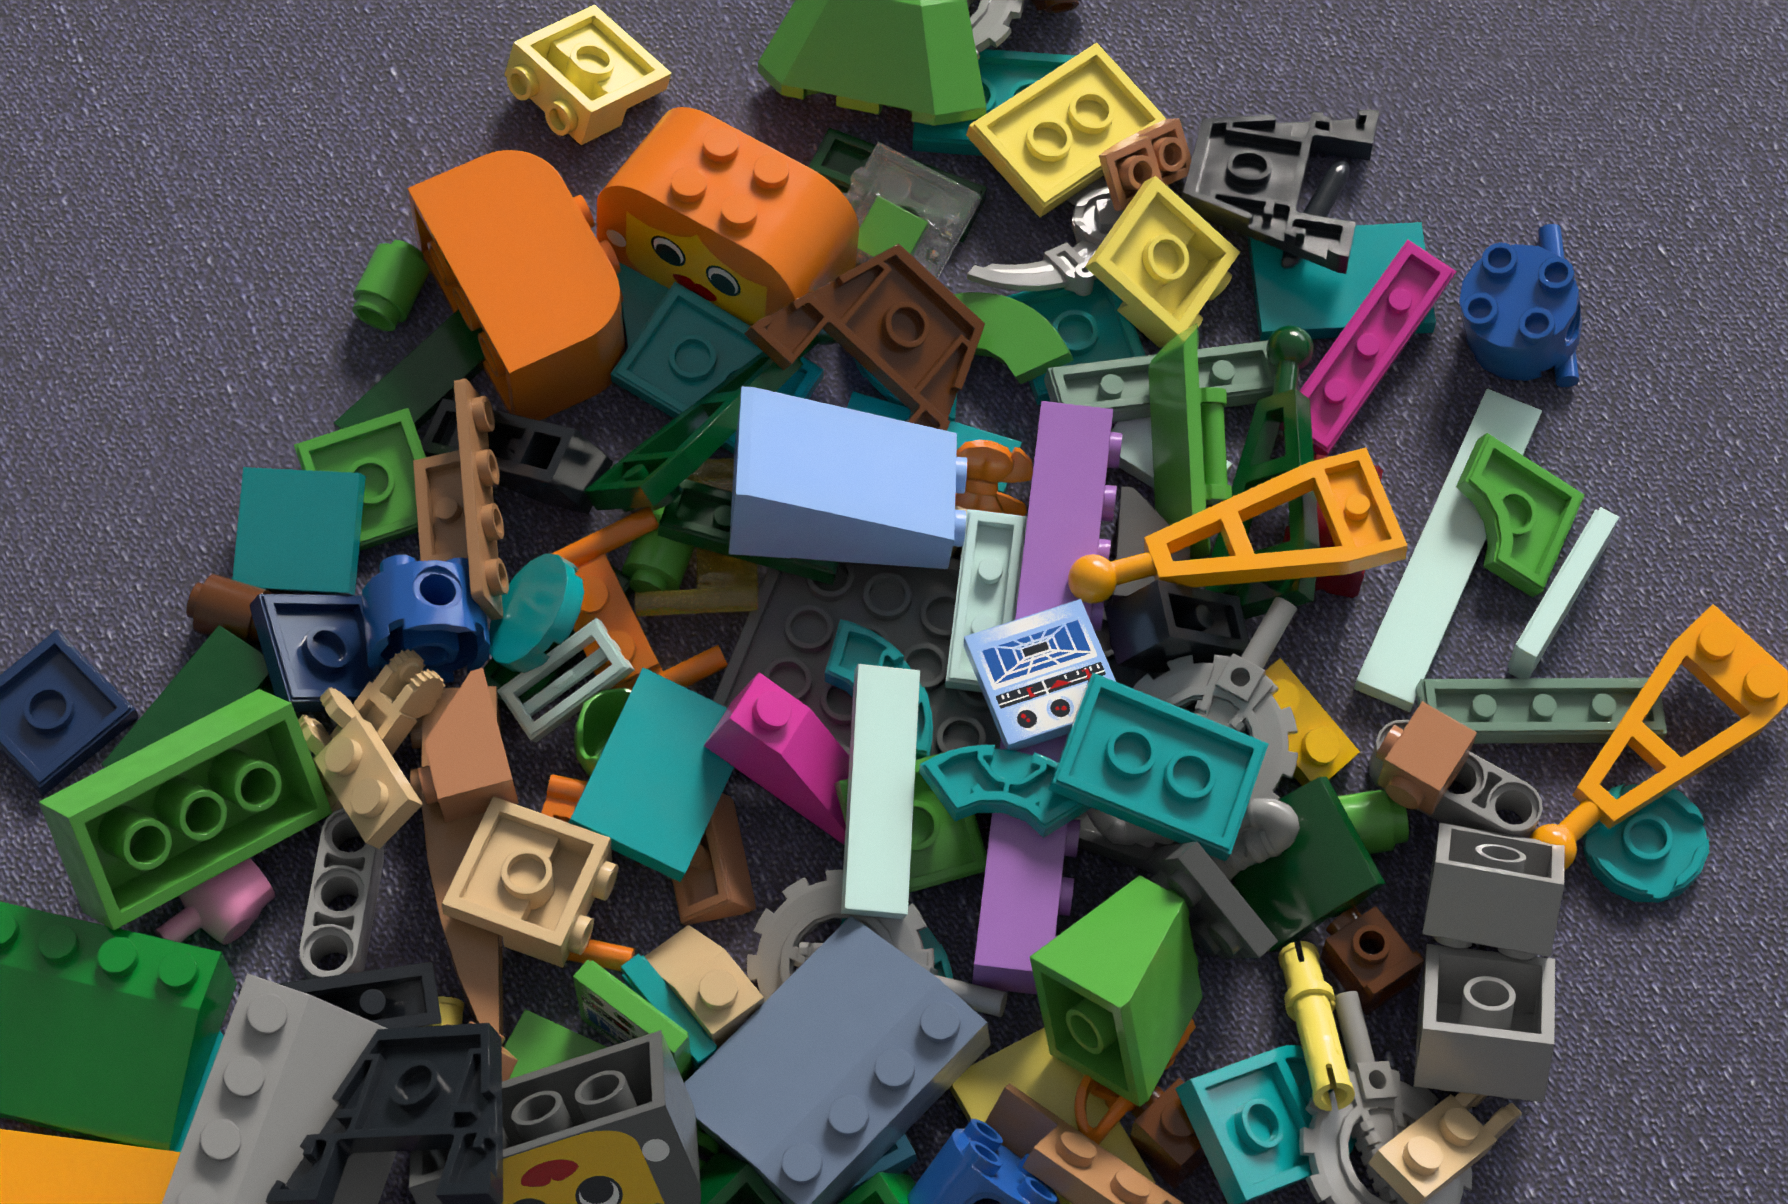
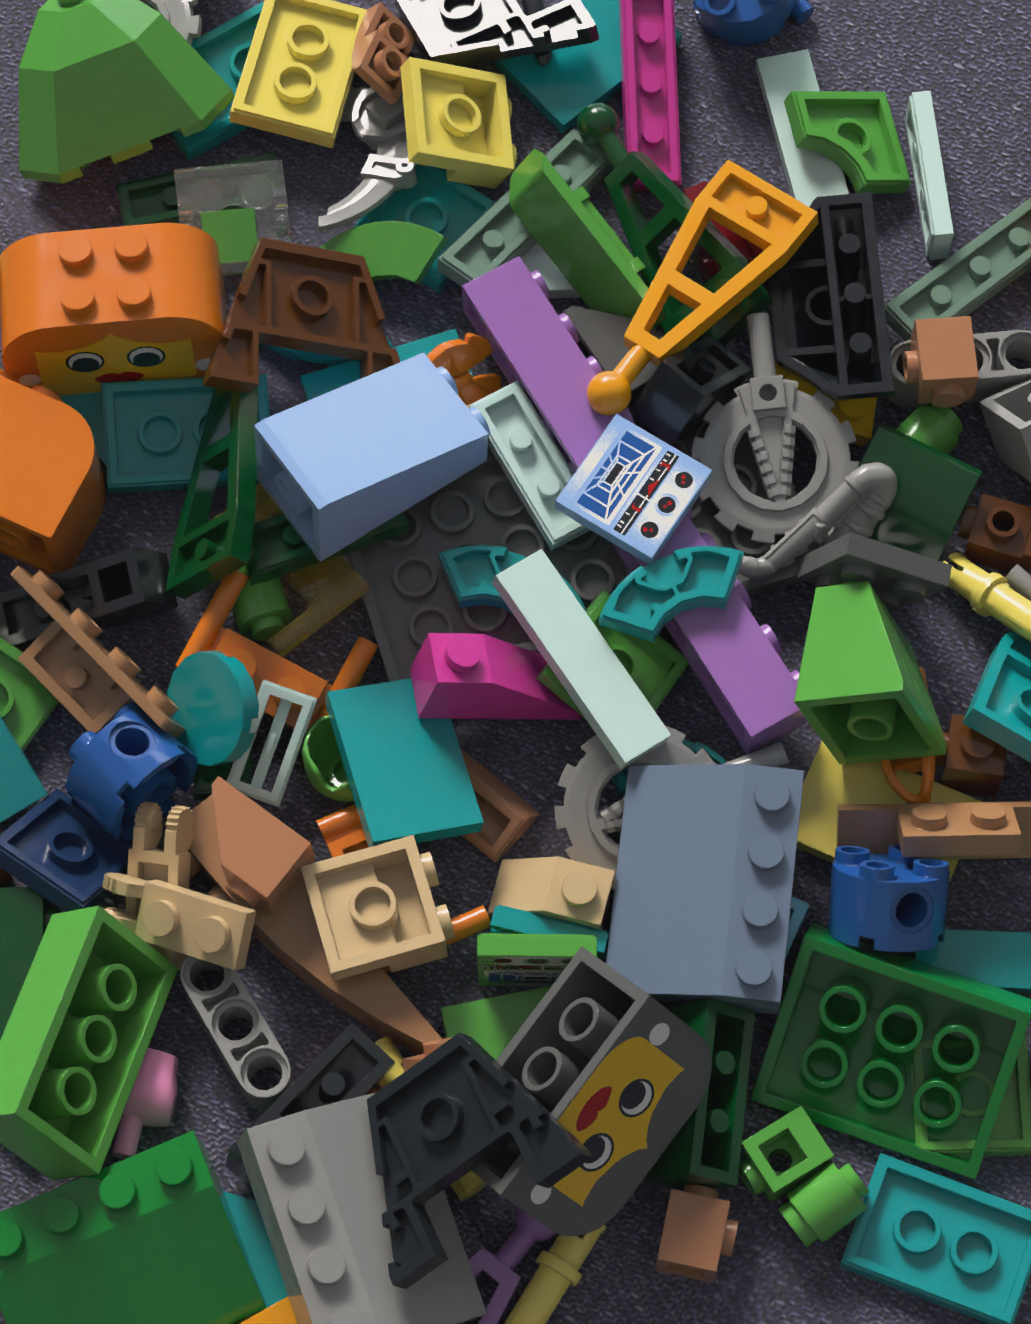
camera: 35 degrees left, 5 degrees up
teal tile [1048,673,1269,861] -> none
none -> black wedge [768,192,894,401]

